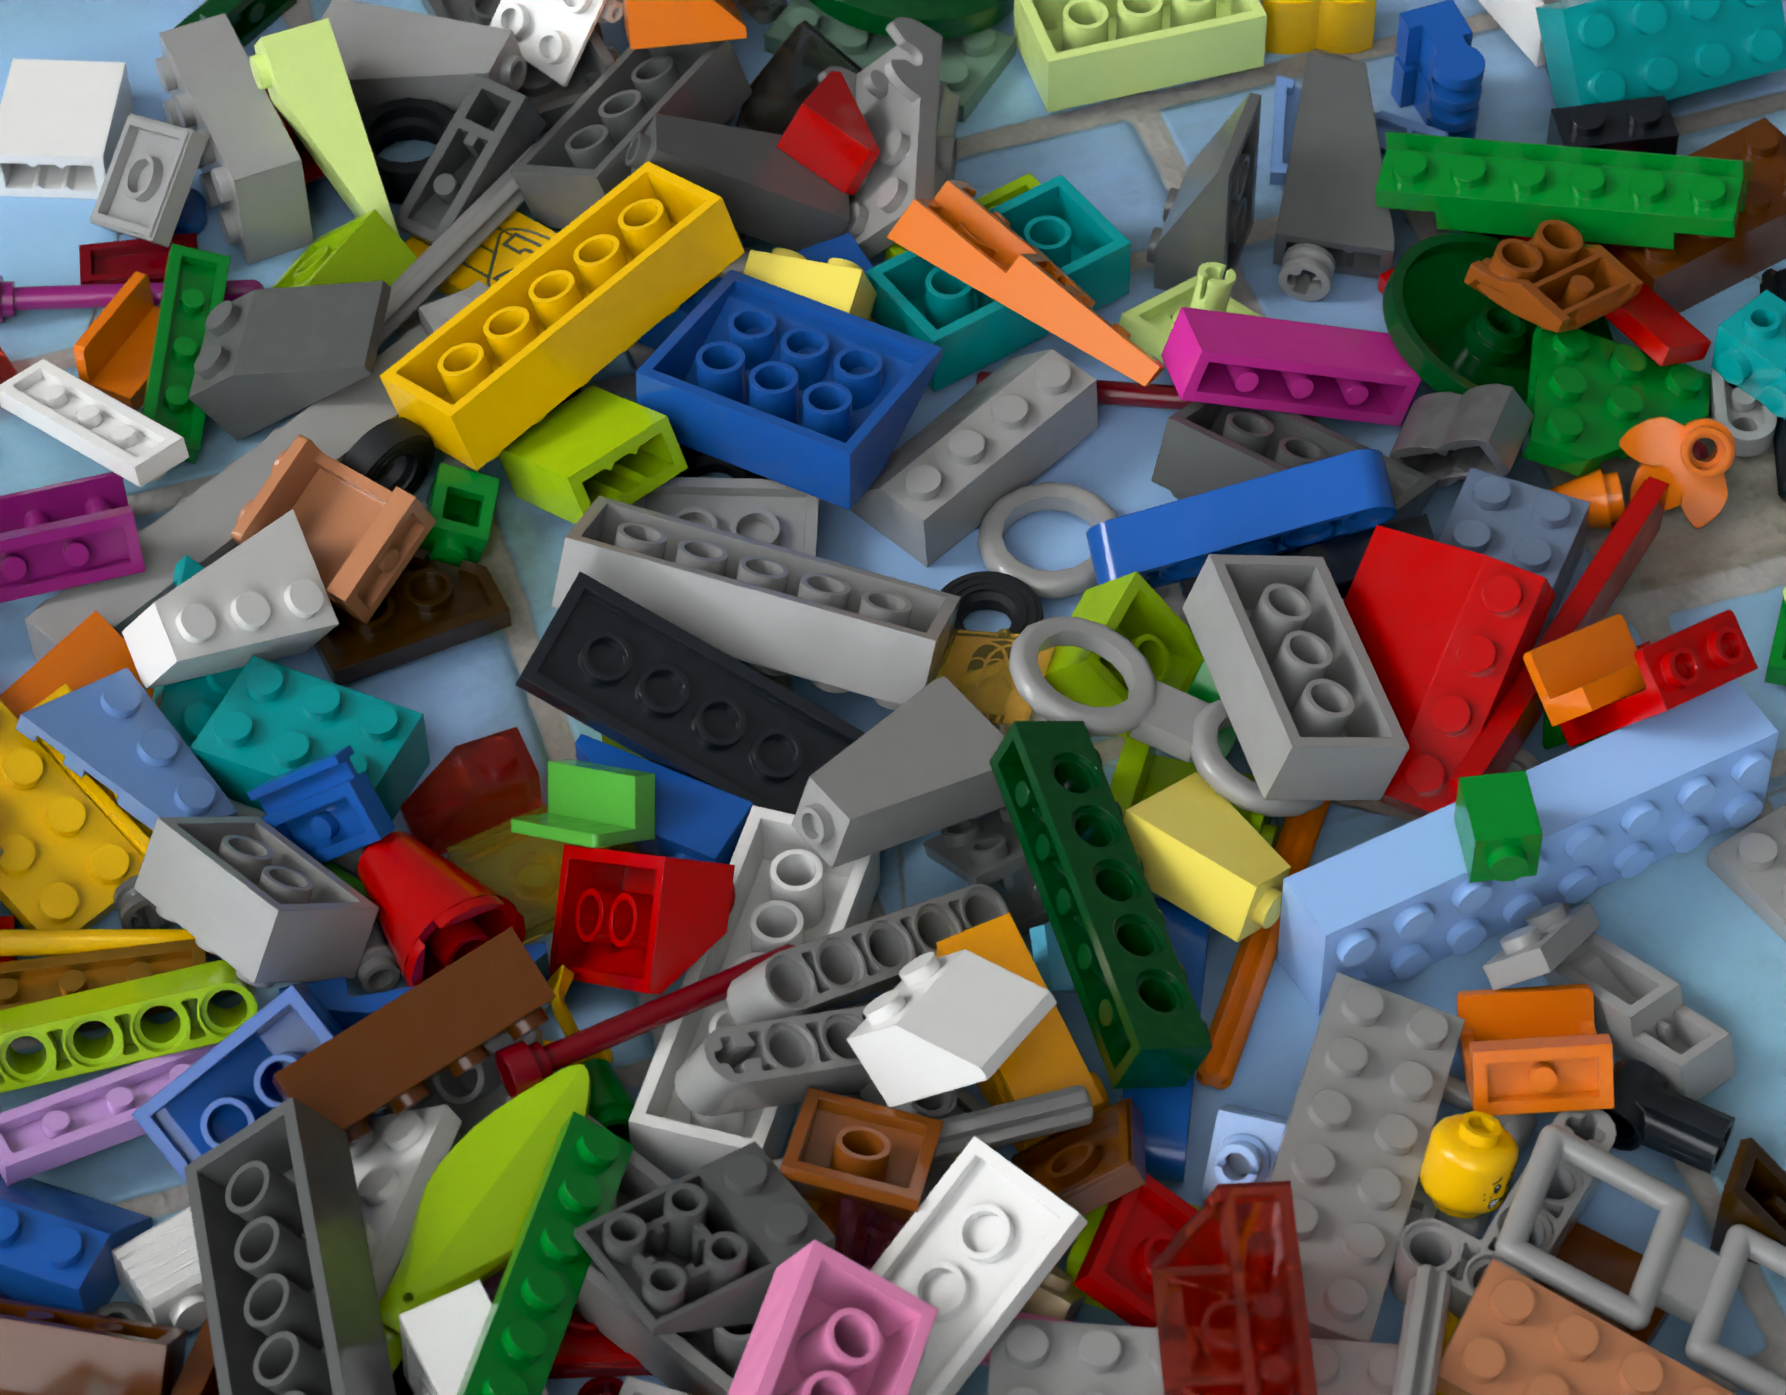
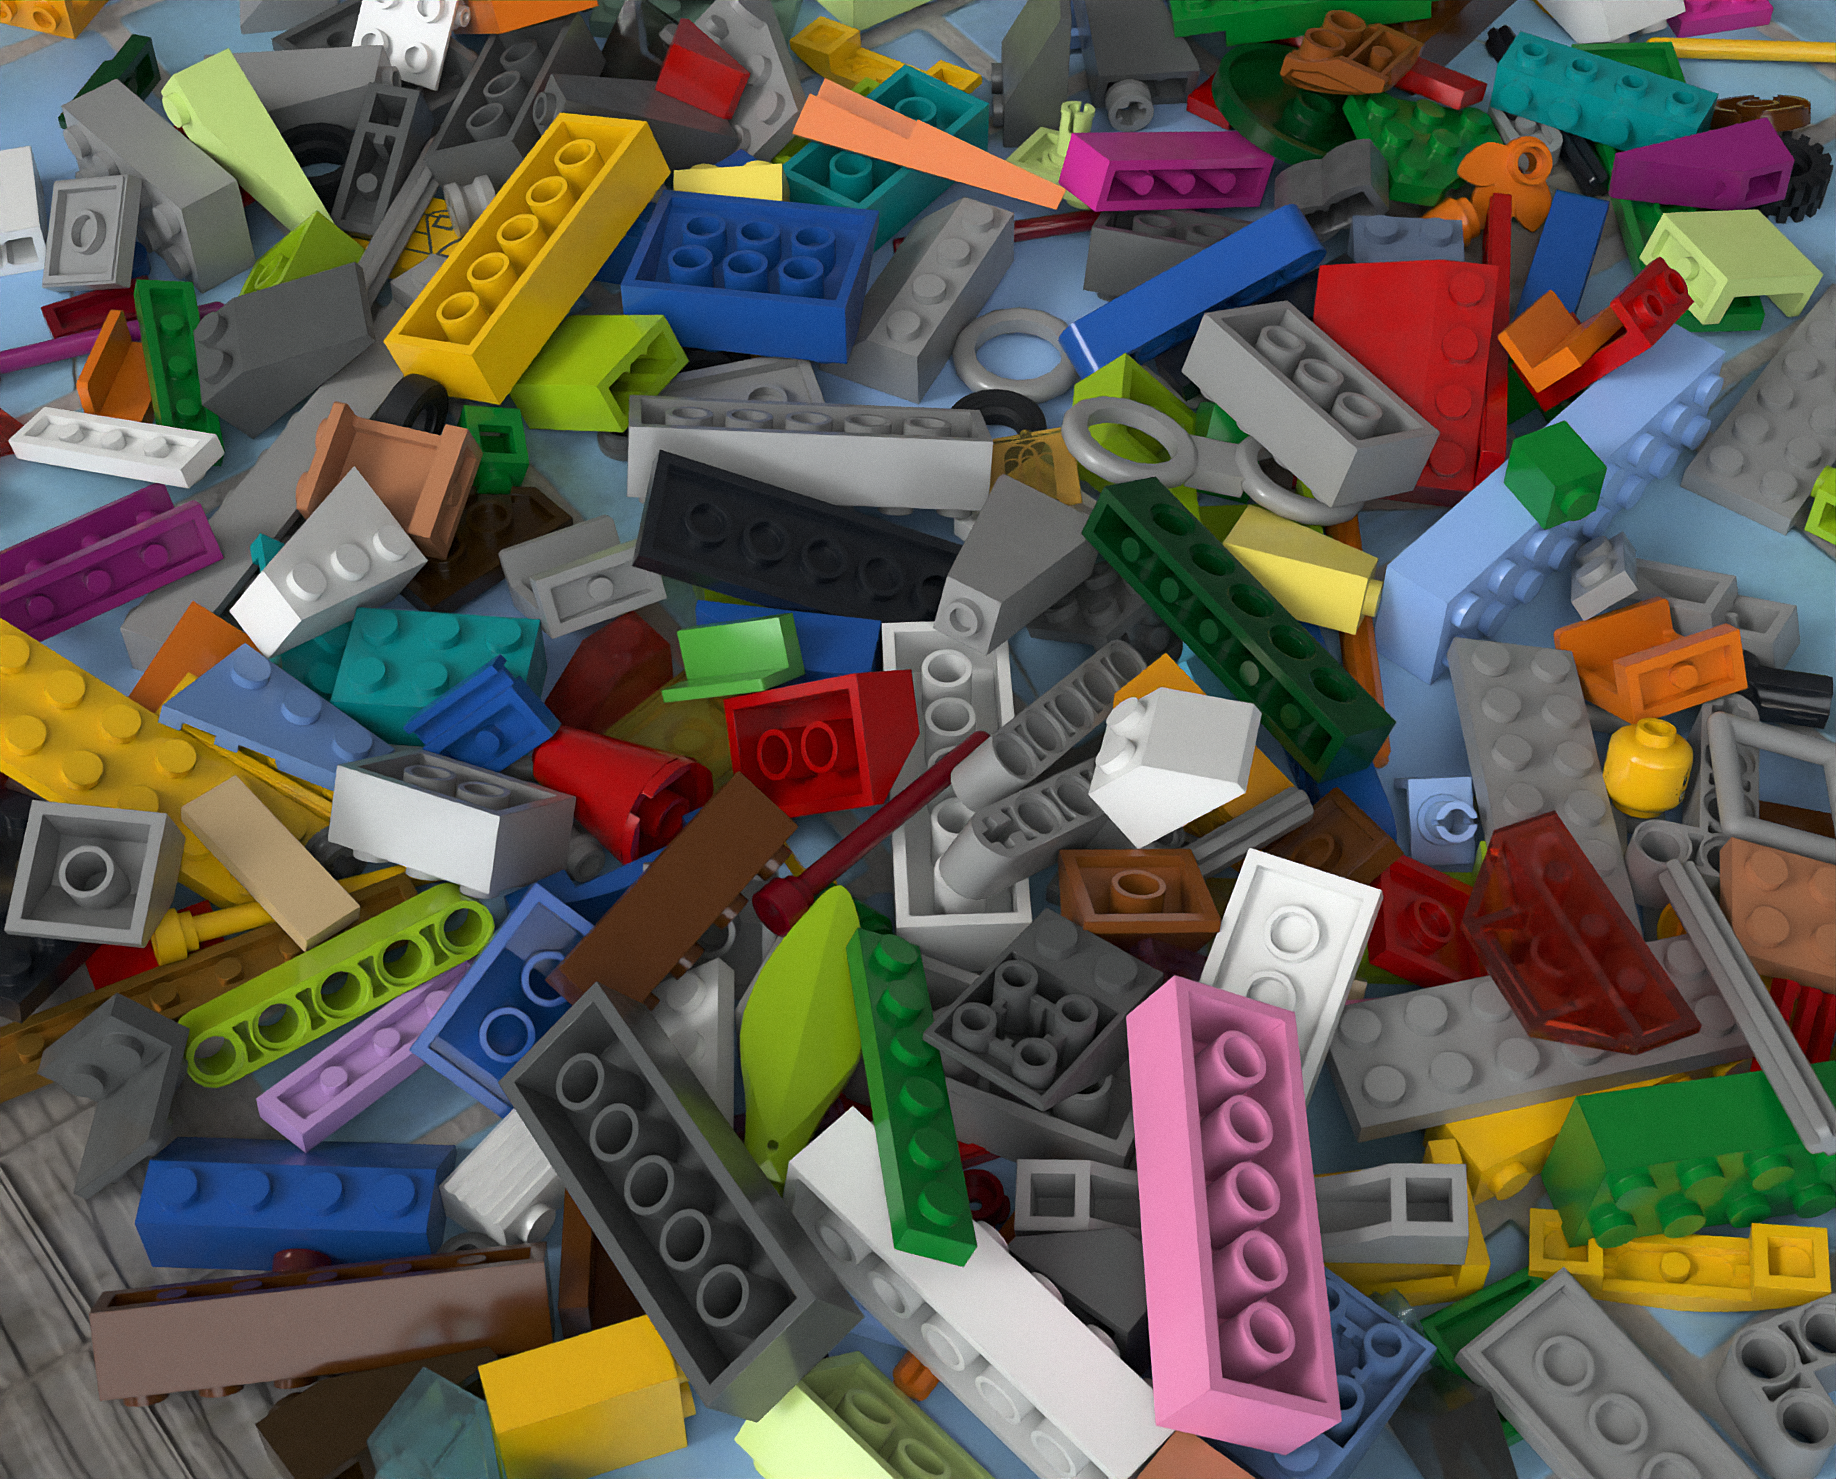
camera: 20 degrees left, 0 degrees up
none -> tan tile [181,775,360,952]
none -> light grey wheel [444,175,496,238]
none -> light grey panel [499,515,667,639]
none -> yellow slope [789,16,982,94]
none -> blue beam [1508,189,1610,361]

